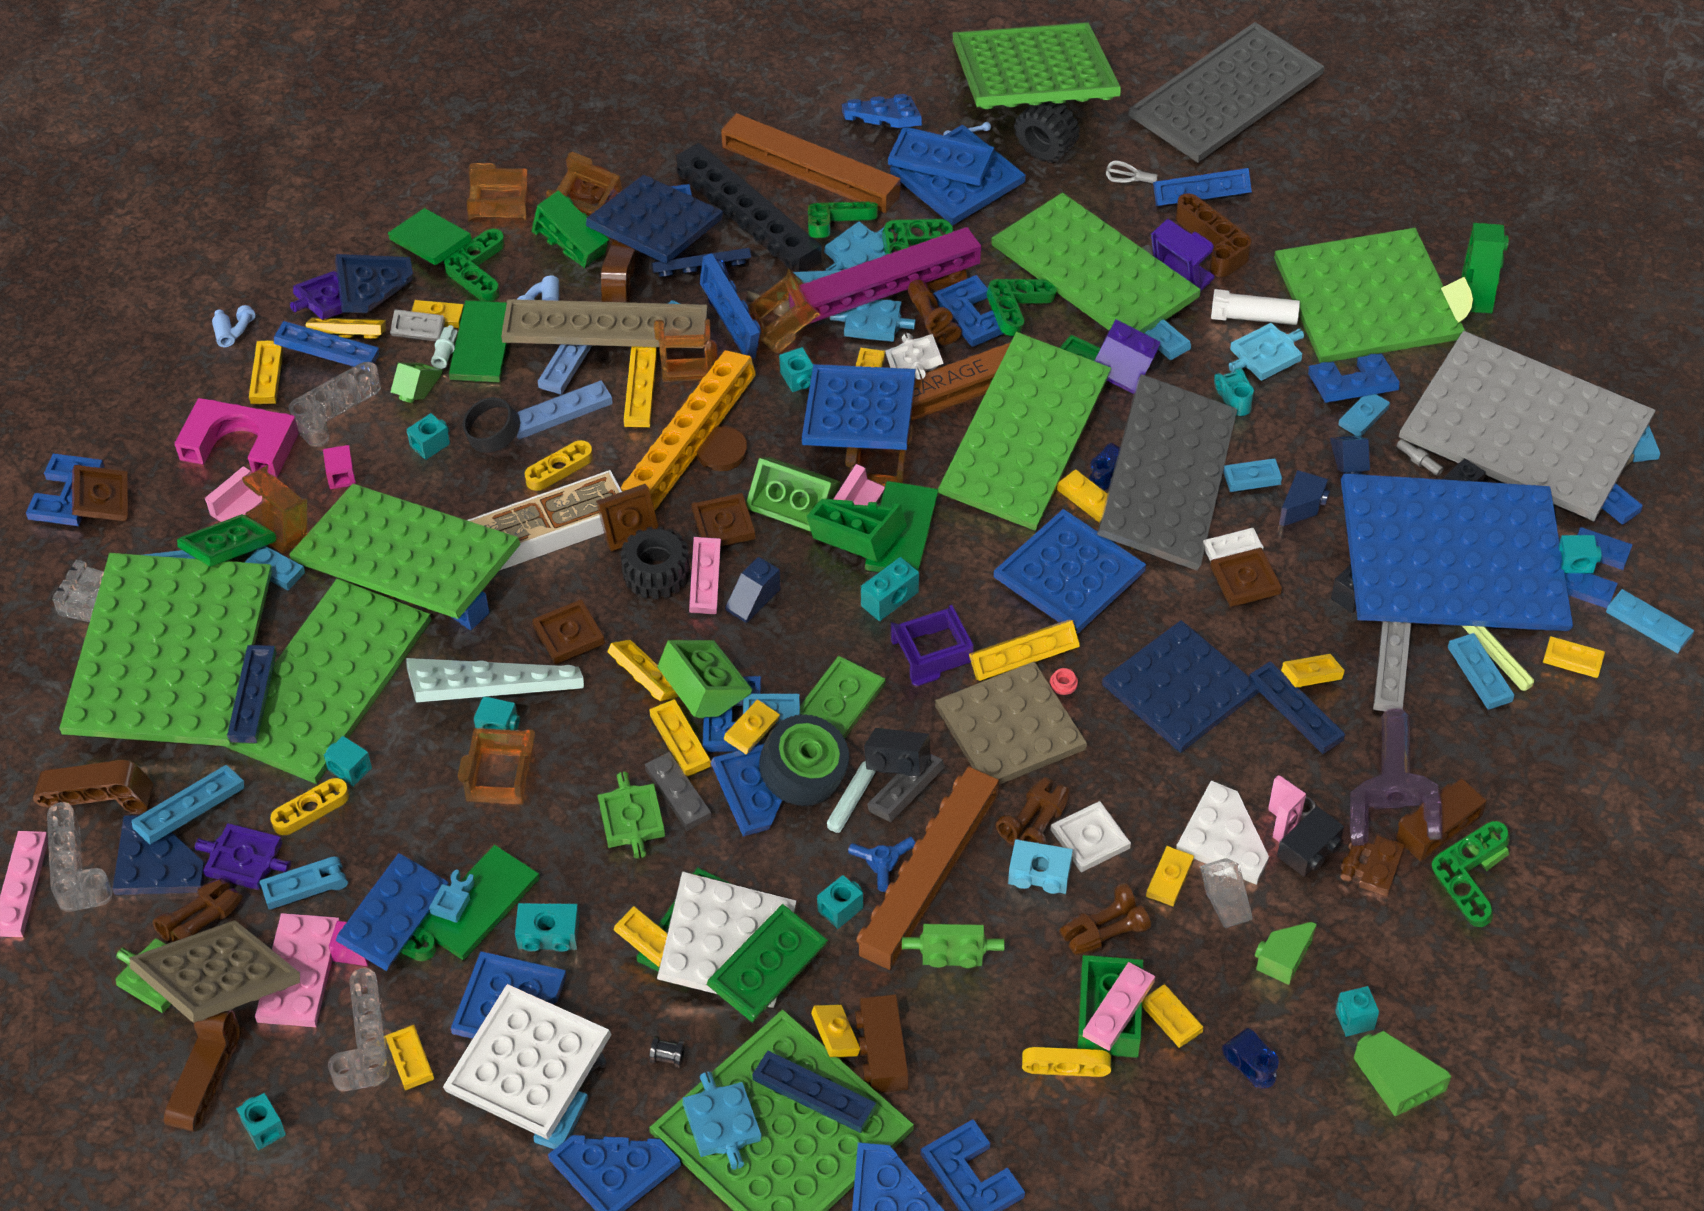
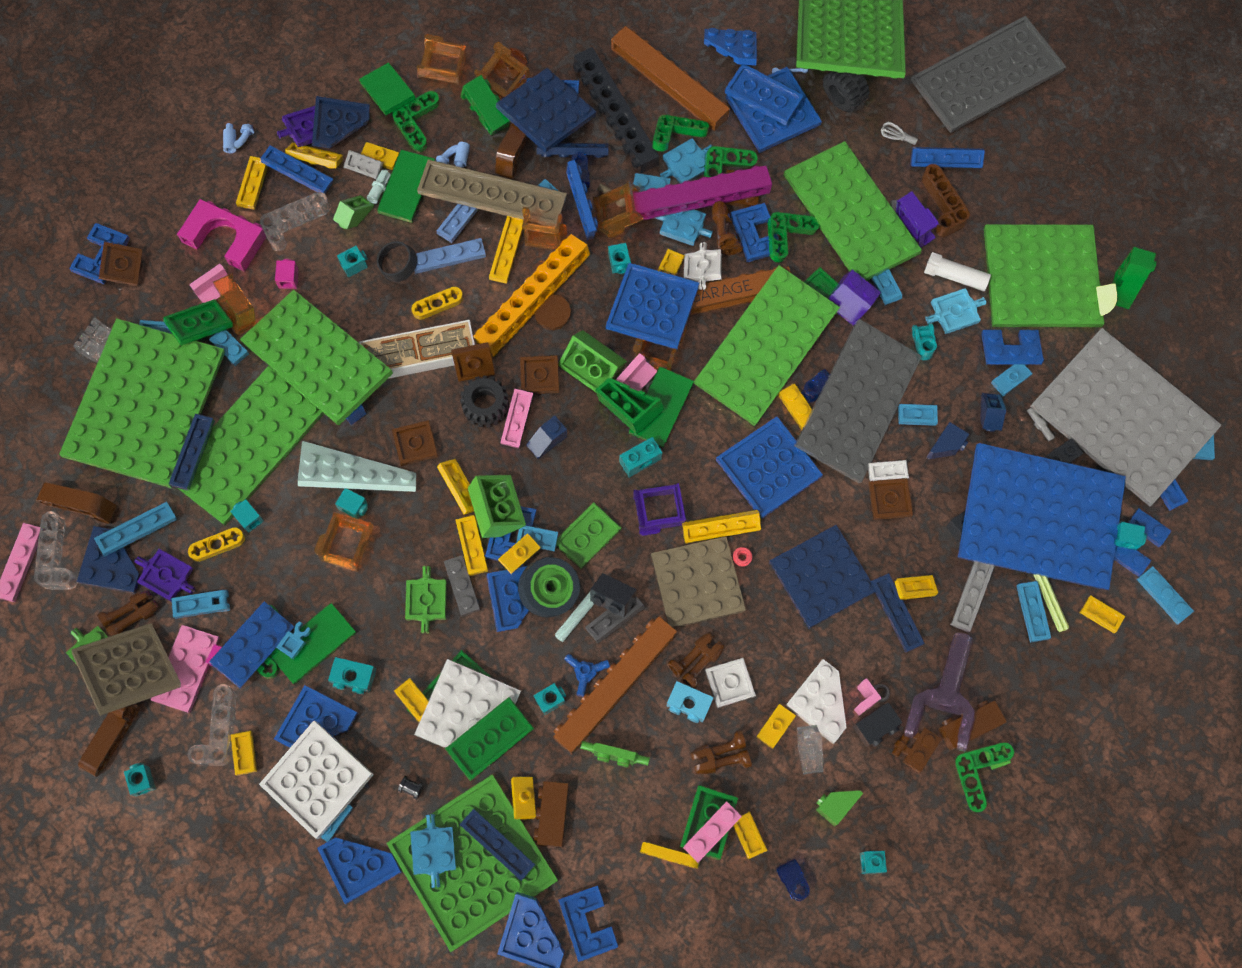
camera: 10 degrees right, 20 degrees up
bright green slope [1354,1031,1451,1117] -> none

